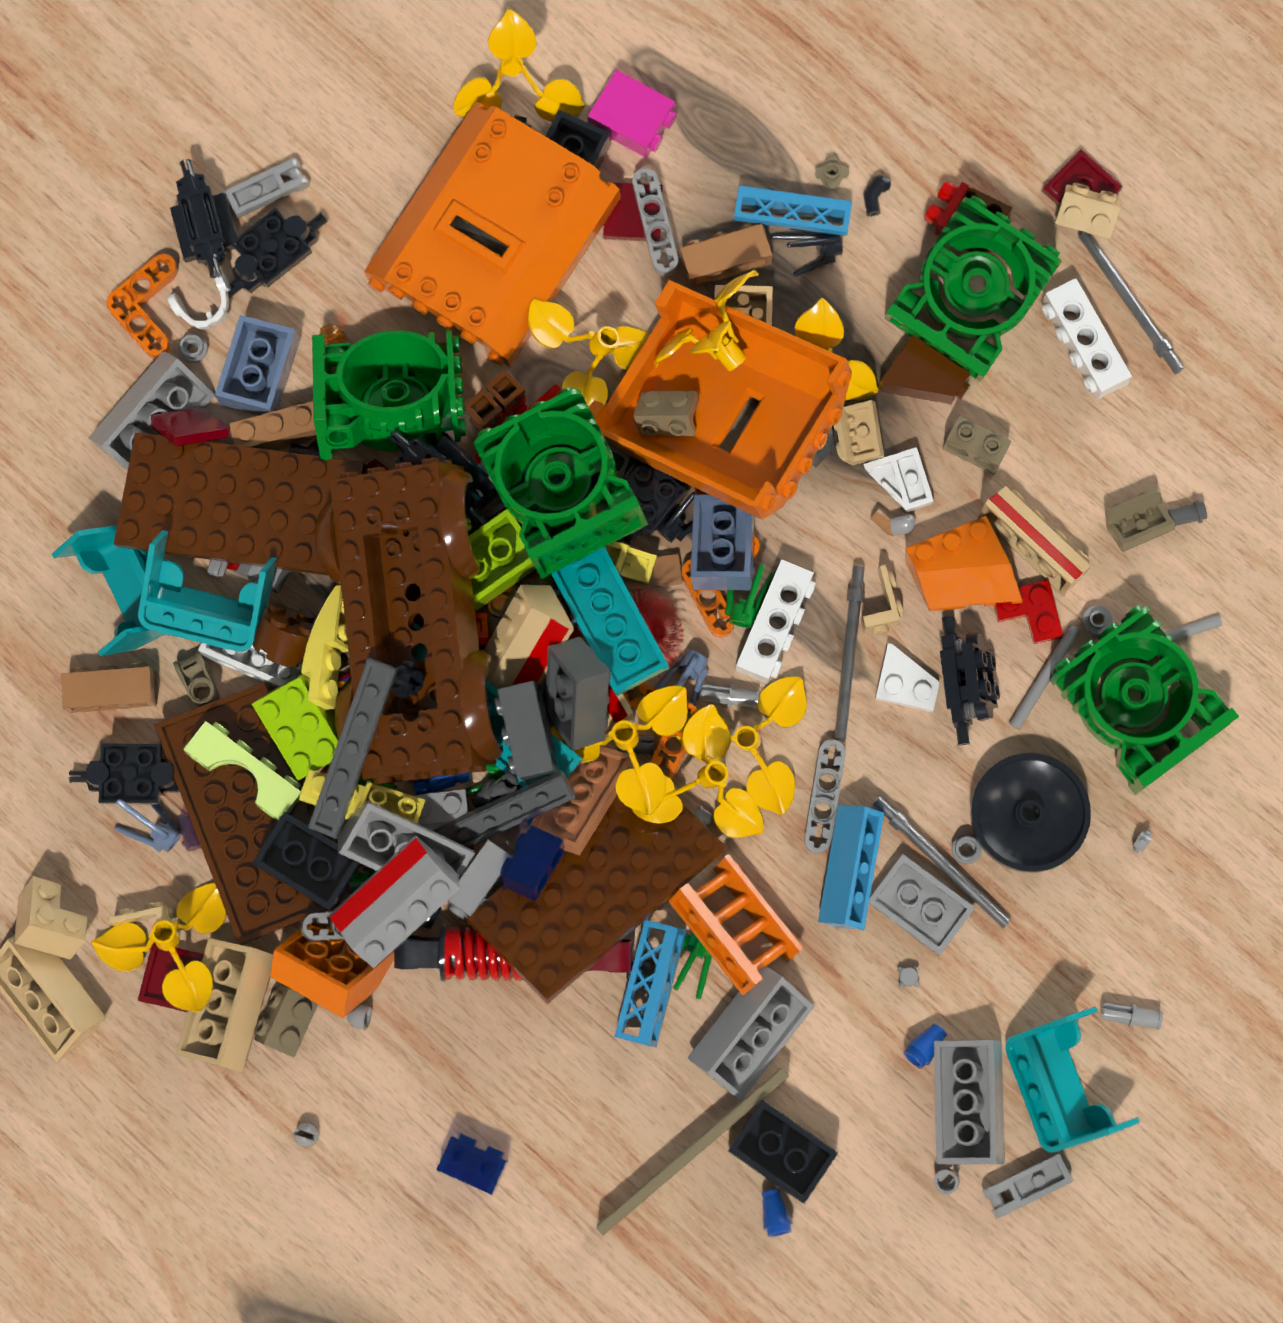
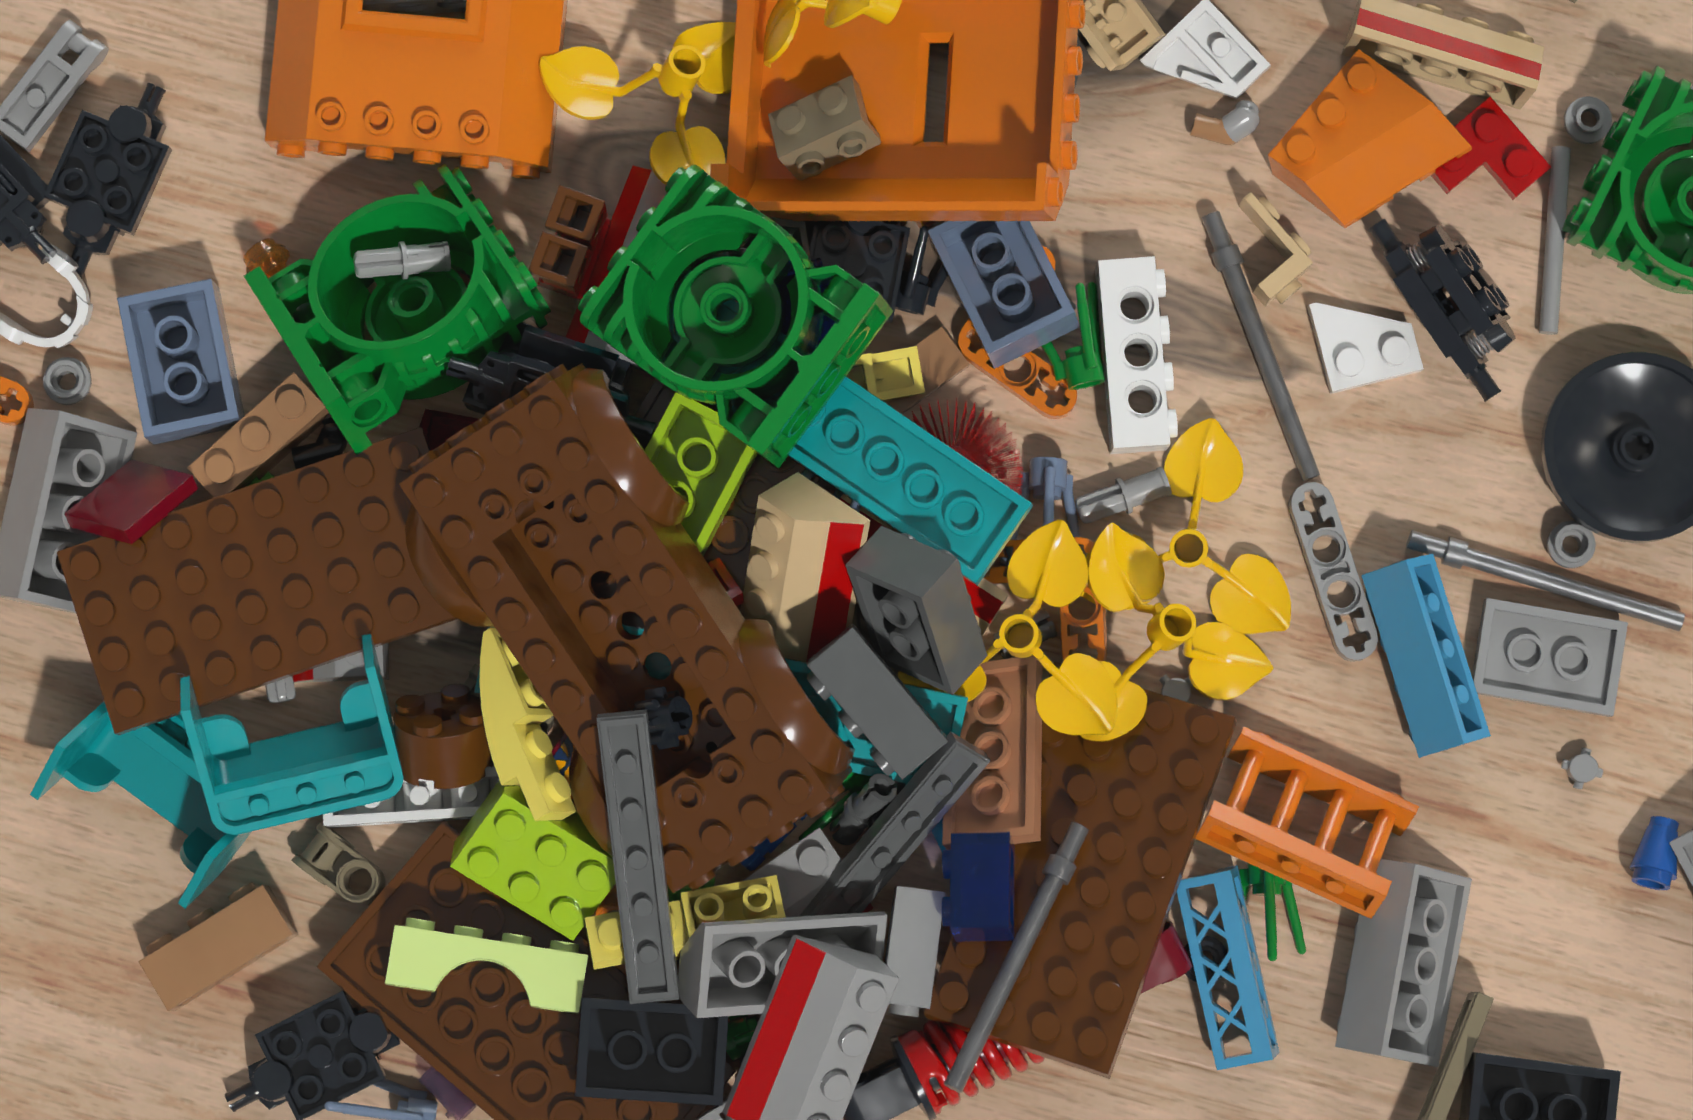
camera: 35 degrees left, 5 degrees up
none -> light grey axle [353,241,451,279]
none -> flat silver bar [944,822,1089,1093]

